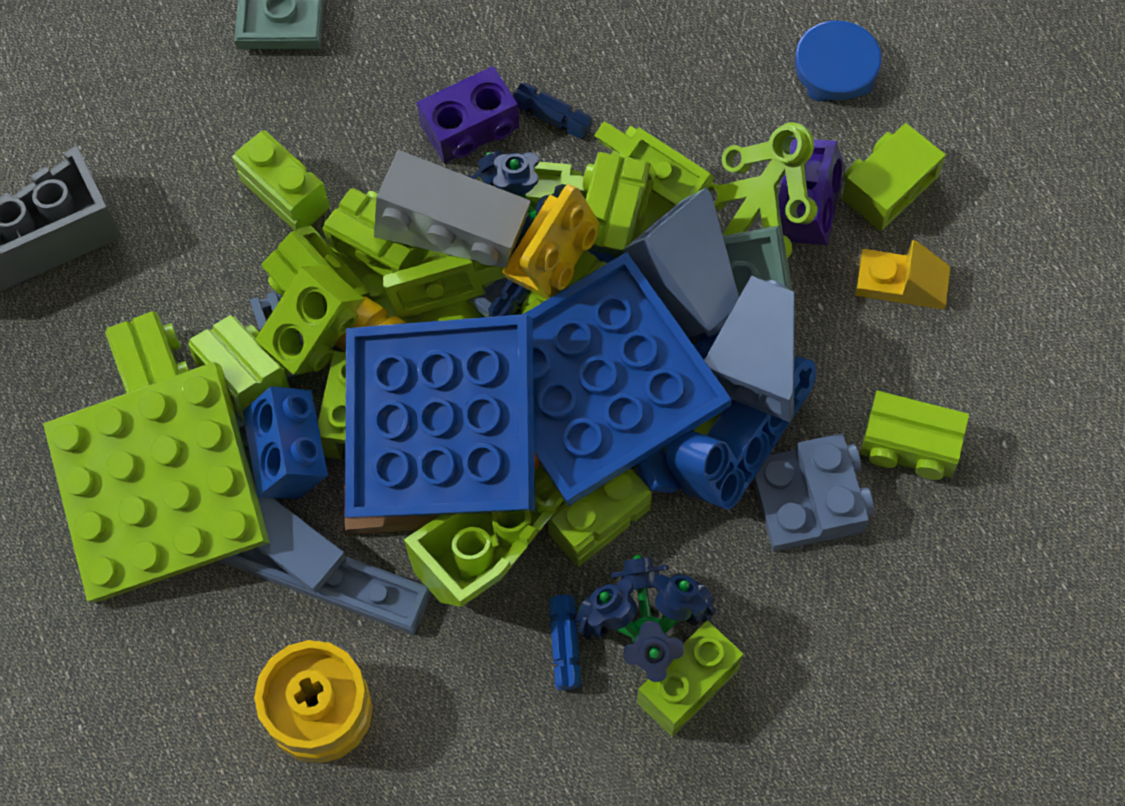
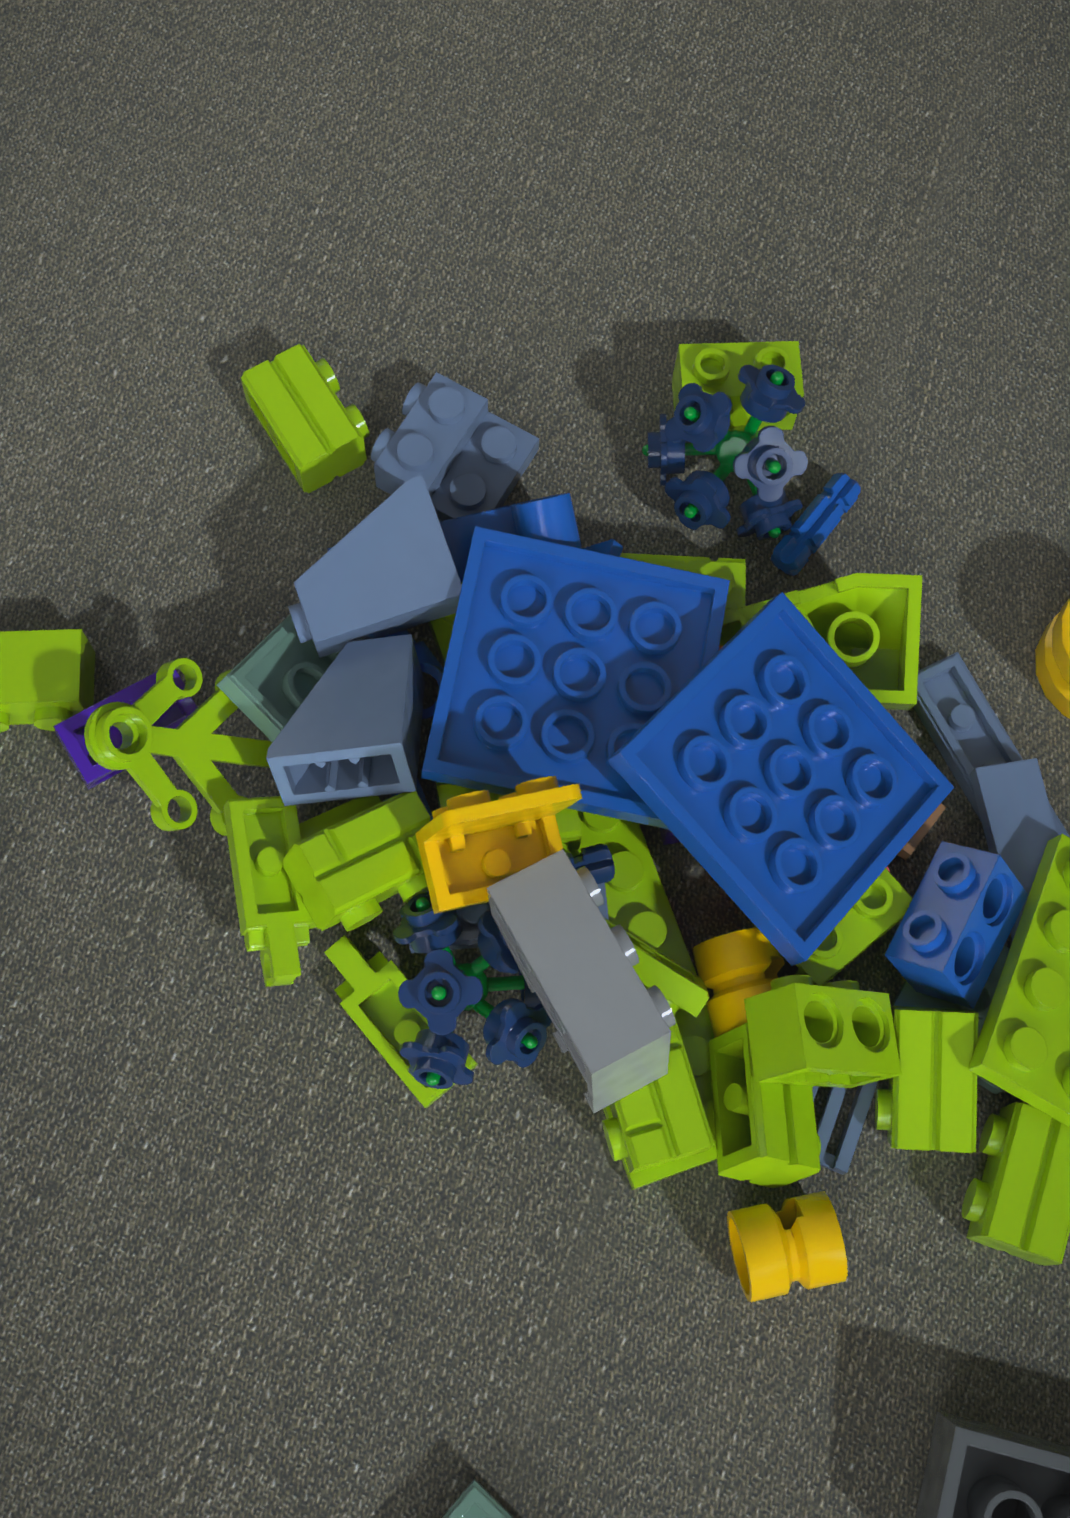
camera: 145 degrees left, 5 degrees up
lime brick [232,130,330,230] -> none
dark purple brick [416,66,519,164] -> none
dark blue axle [513,82,592,138] -> none
yellow slope [855,240,951,310] -> none
none -> yellow wheel [727,1191,848,1302]

